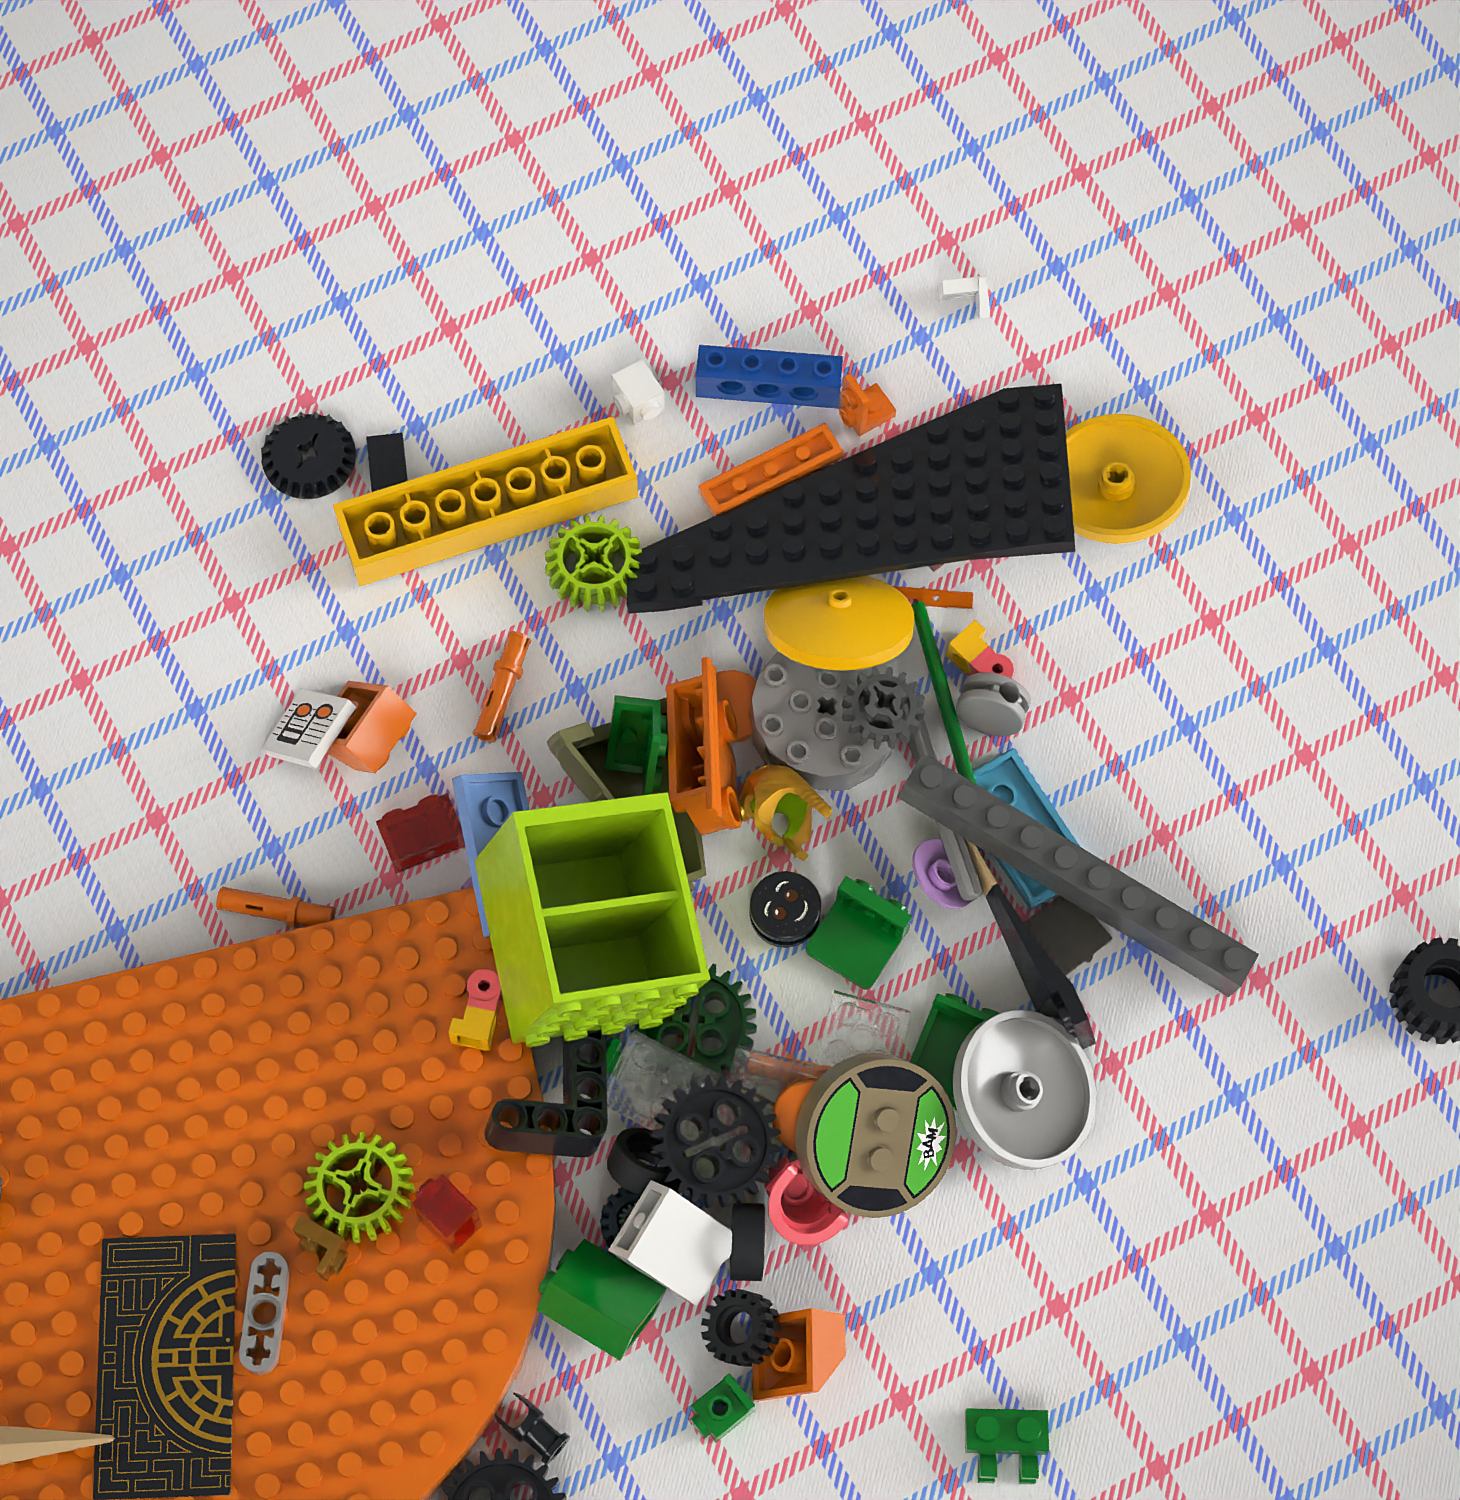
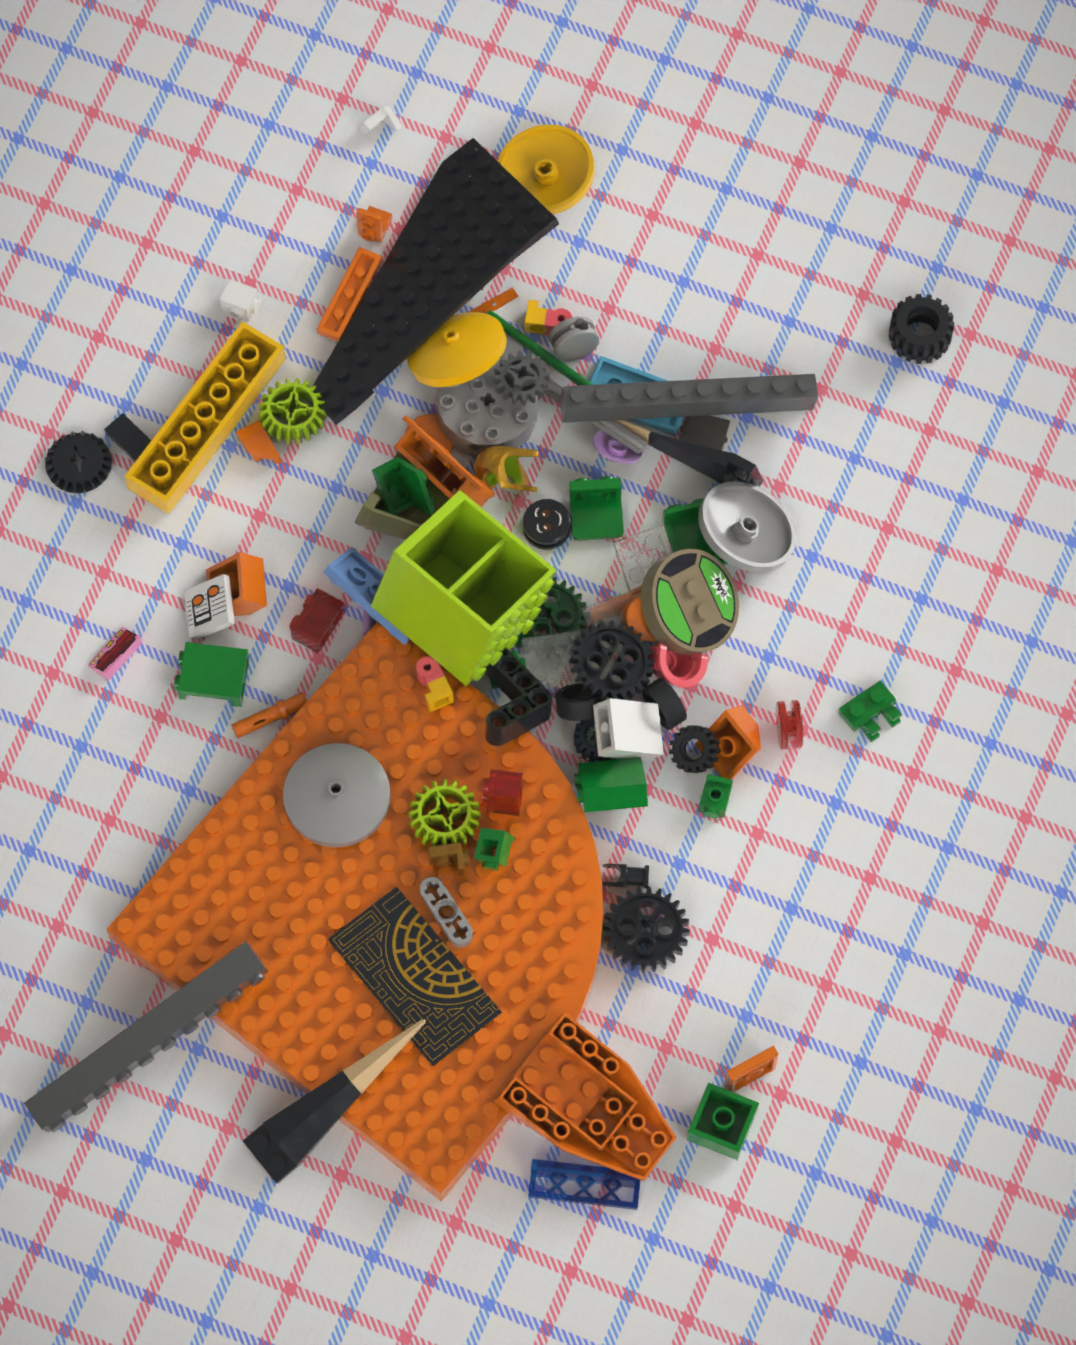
camera: 35 degrees left, 0 degrees up
orange pin [473,631,531,743] -> none
blue brick [696,345,843,409] -> none
none -> slope [88,627,142,681]
none -> green panel [174,642,249,707]
none -> orange slope [236,421,282,464]
none -> light grey dish [283,743,390,847]
none -> green brick [474,828,515,871]
none -> clear red head [776,700,803,750]

